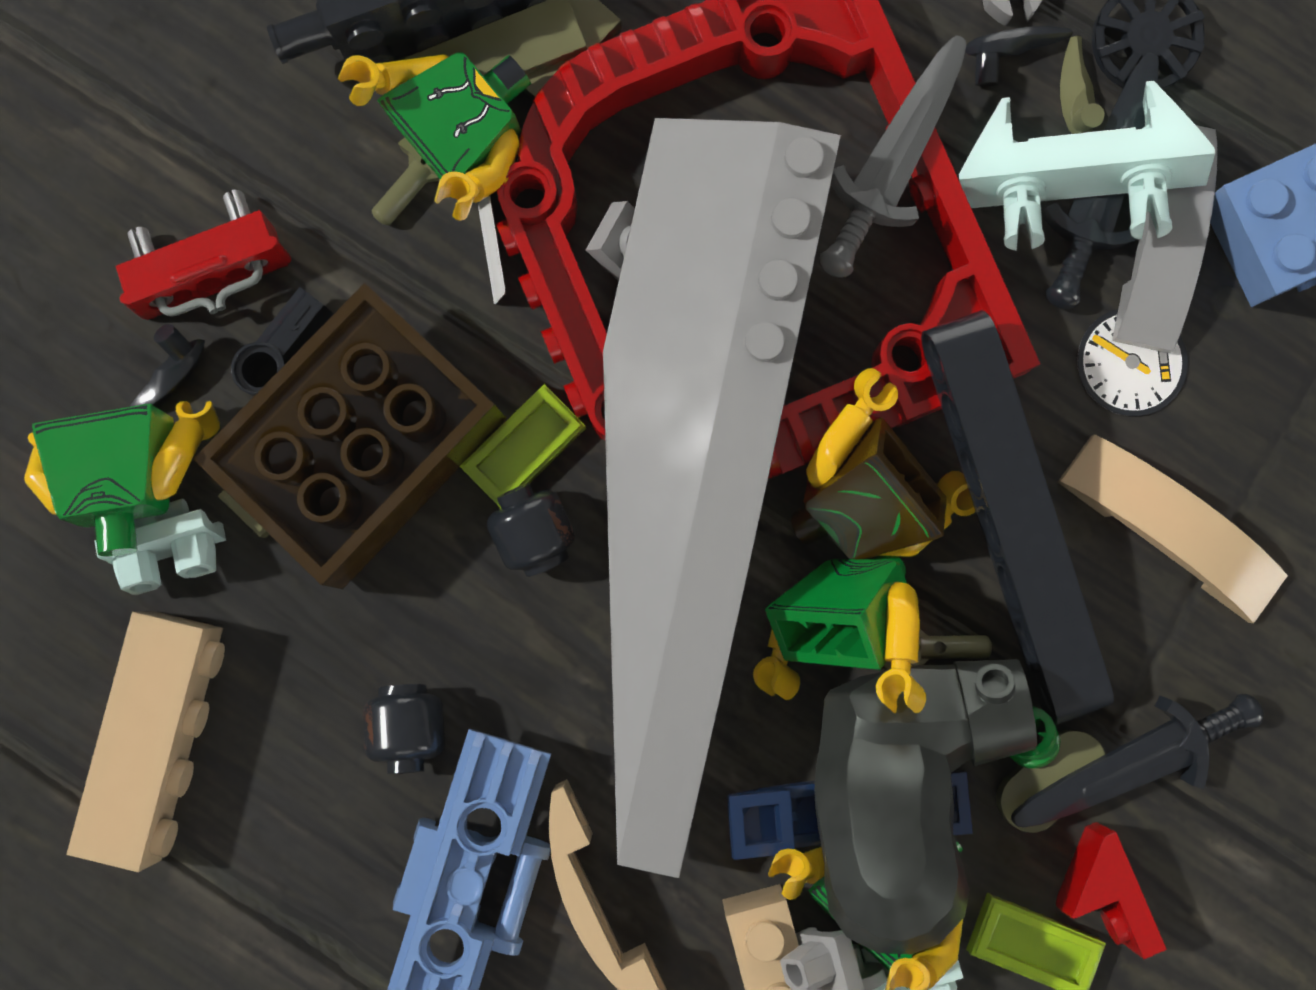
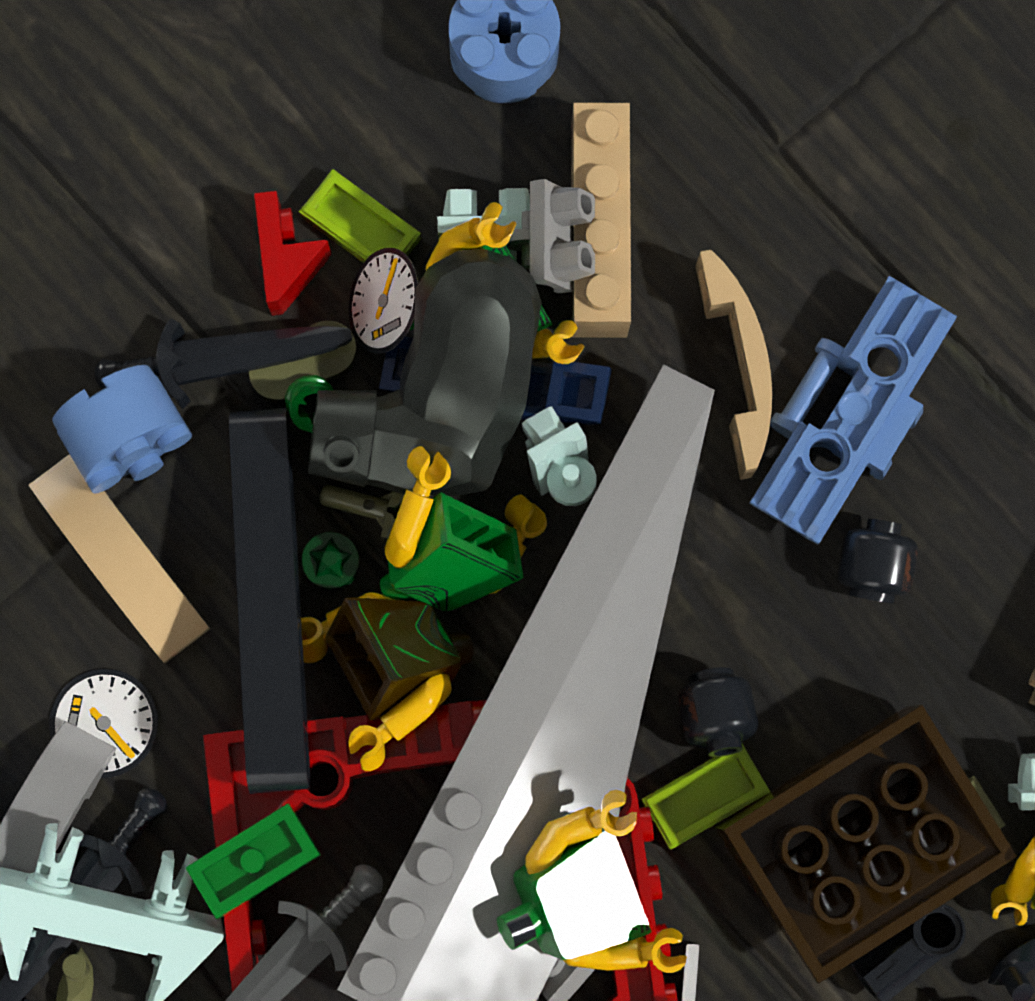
camera: 170 degrees left, 5 degrees down
none -> medium blue brick [52,365,192,494]
none -> green plate [185,804,321,919]
none -> dark green tile [302,532,360,591]
none -> white sticker [349,248,418,354]
none -> torso [496,790,687,973]
none -> light aqua hips [522,406,597,506]

